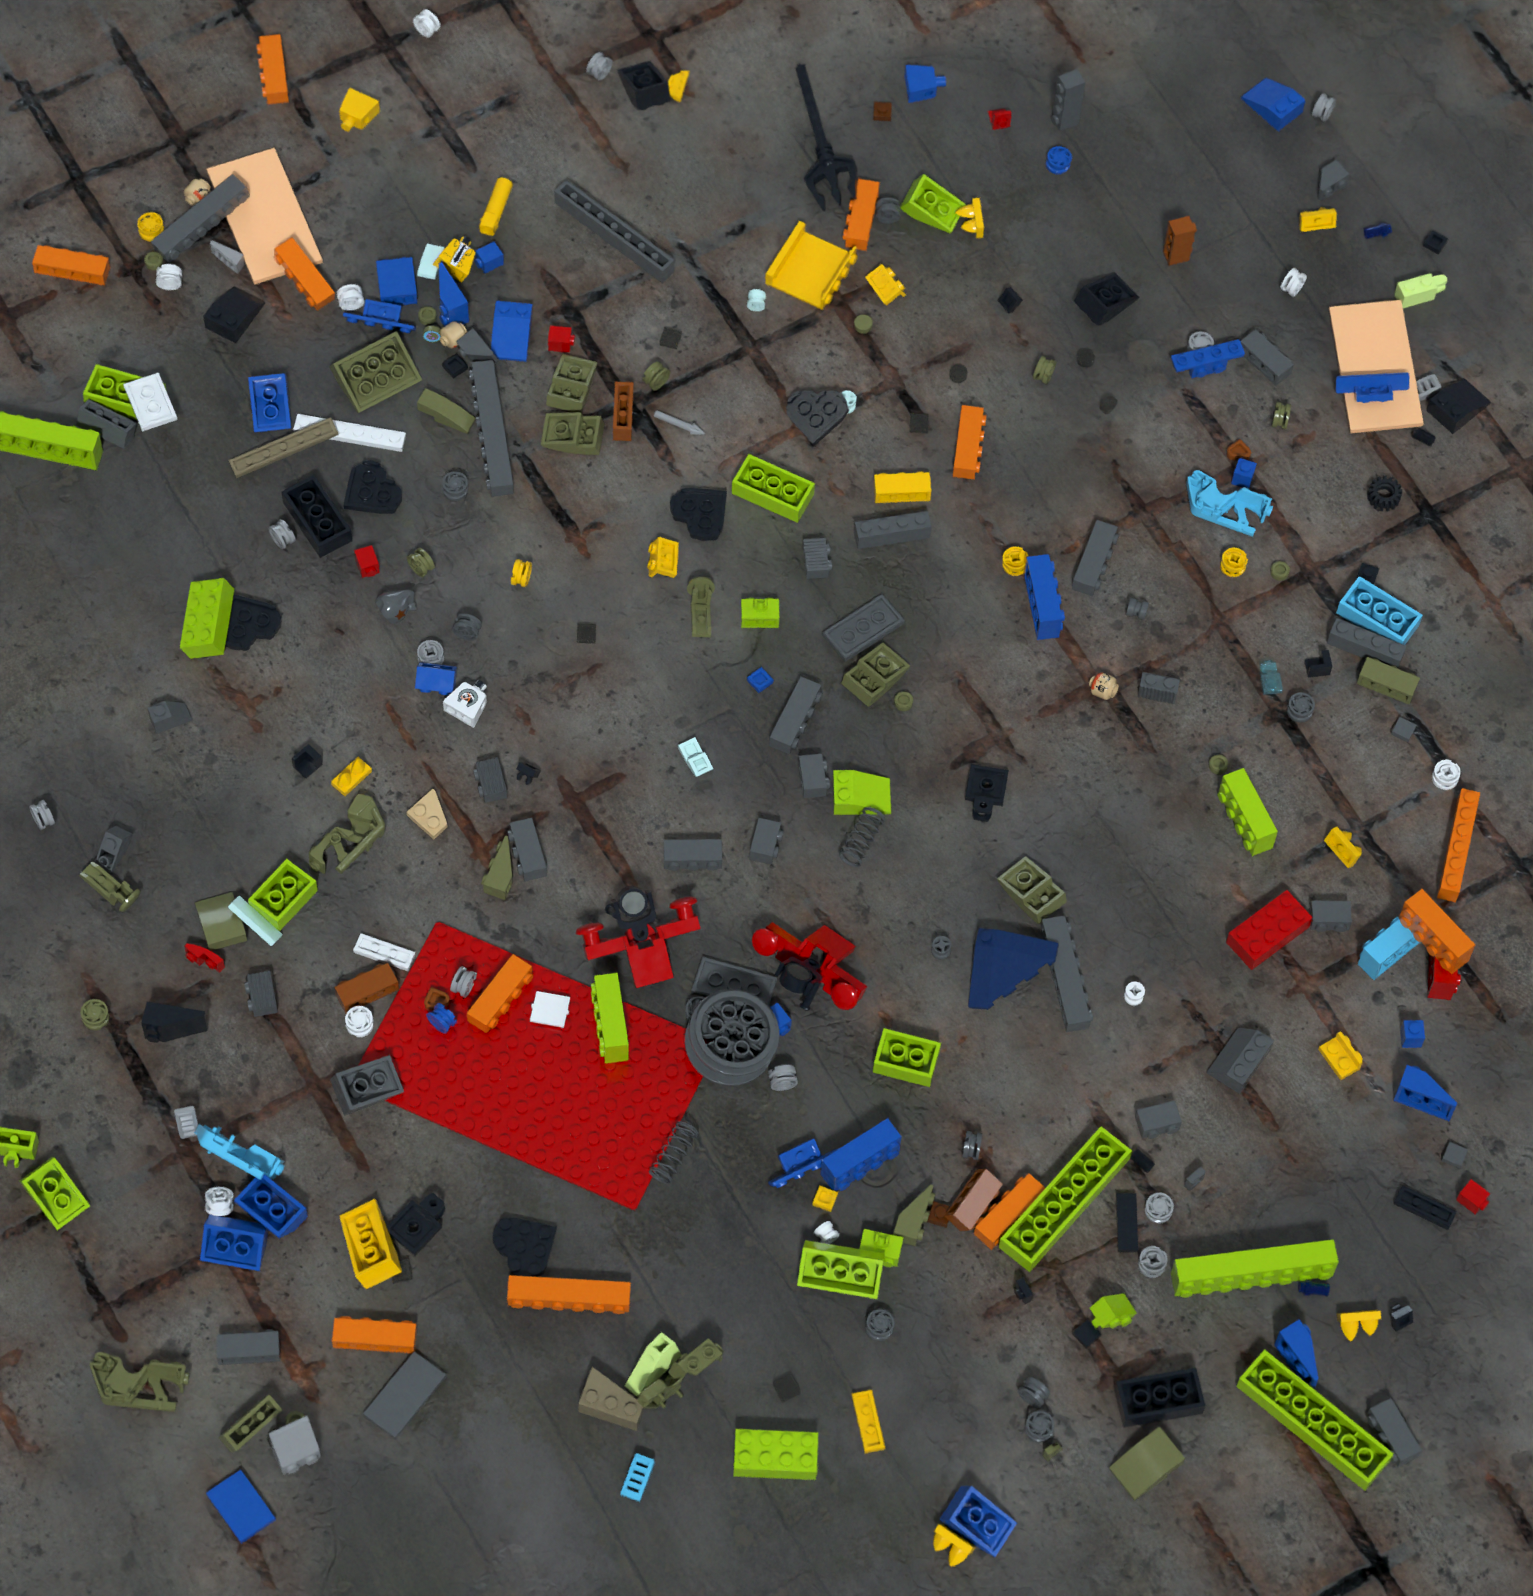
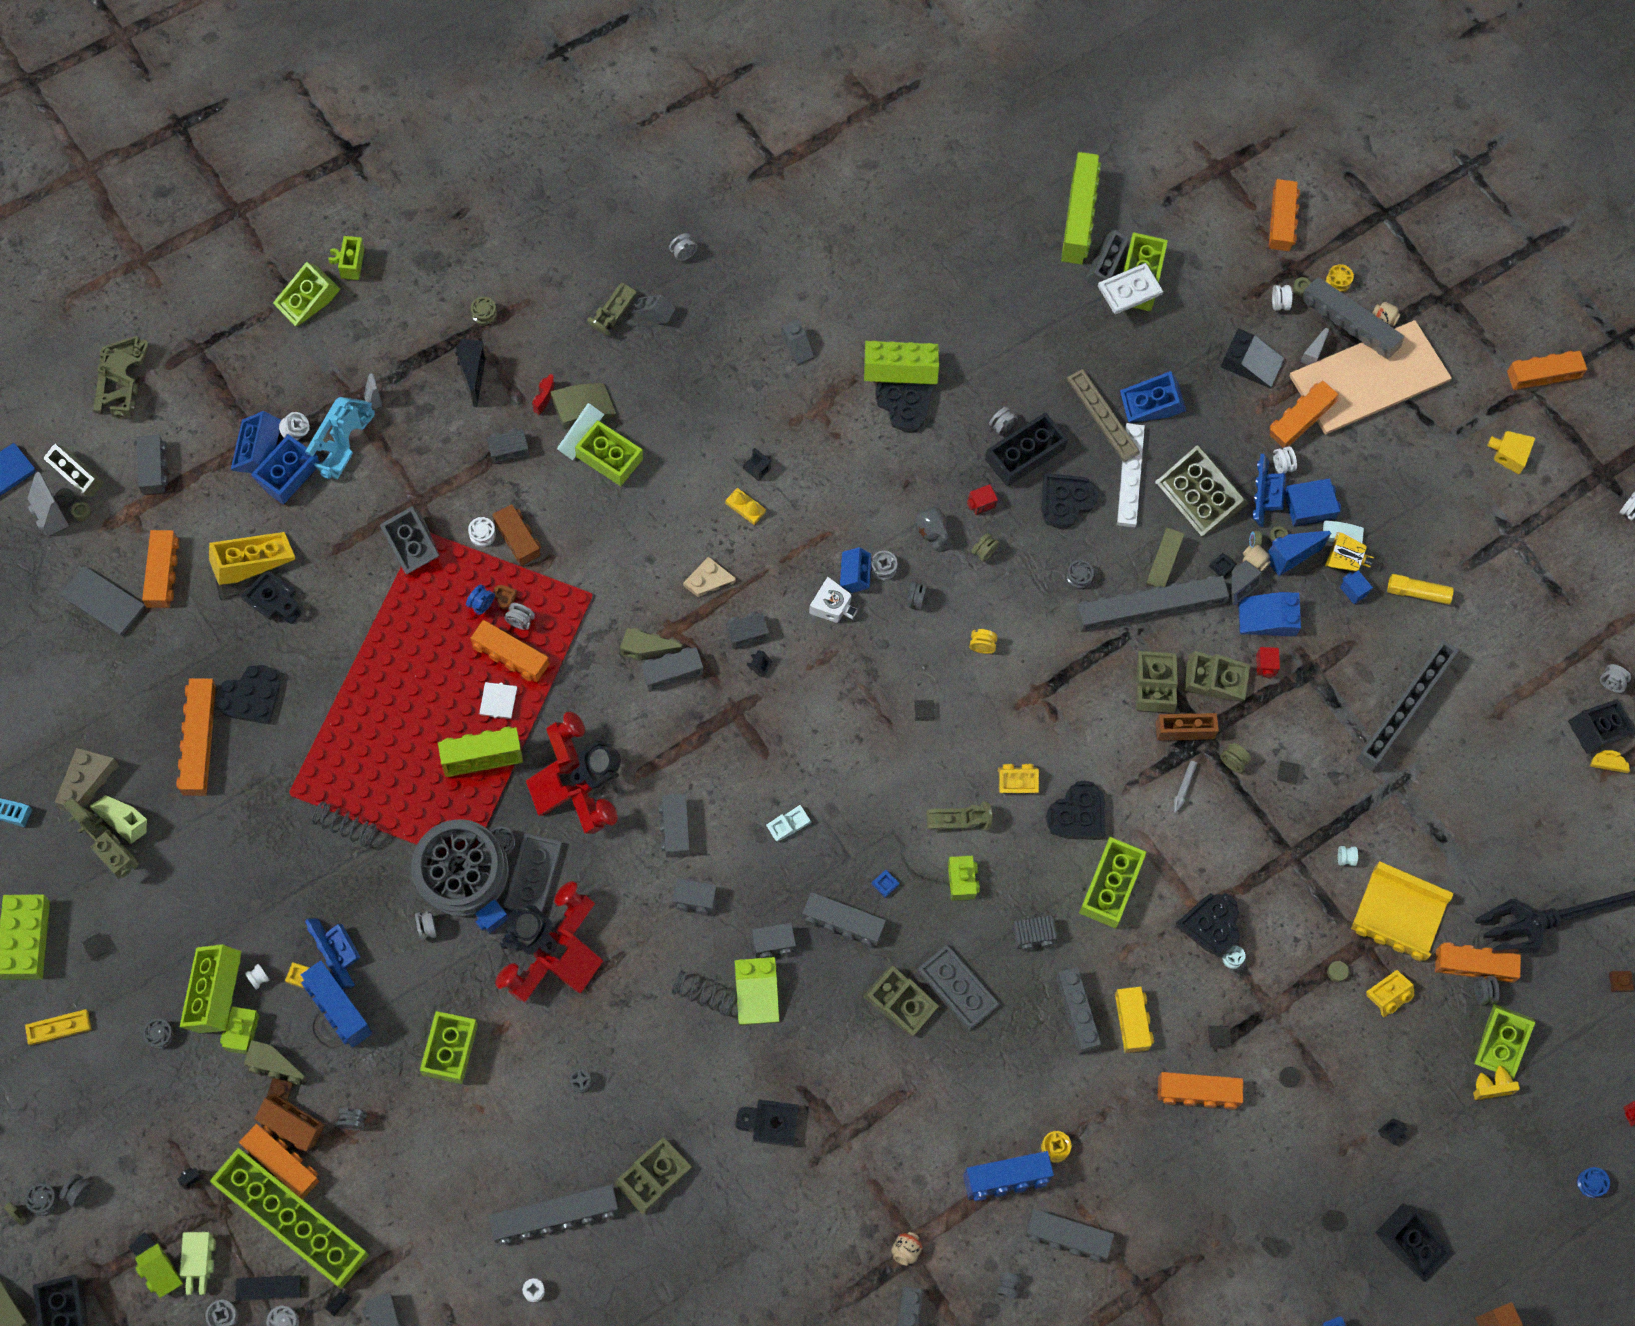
camera: 85 degrees right, 5 degrees up
olive piece [309,794,385,874] -> none
white tile [353,934,415,971] -> none
olive tile [894,691,913,711] -> none
dark blue slope [968,928,1059,1010] -> none
olive wheel [1033,356,1056,384] -> none
none -> yellowish green hinge [180,1232,216,1295]

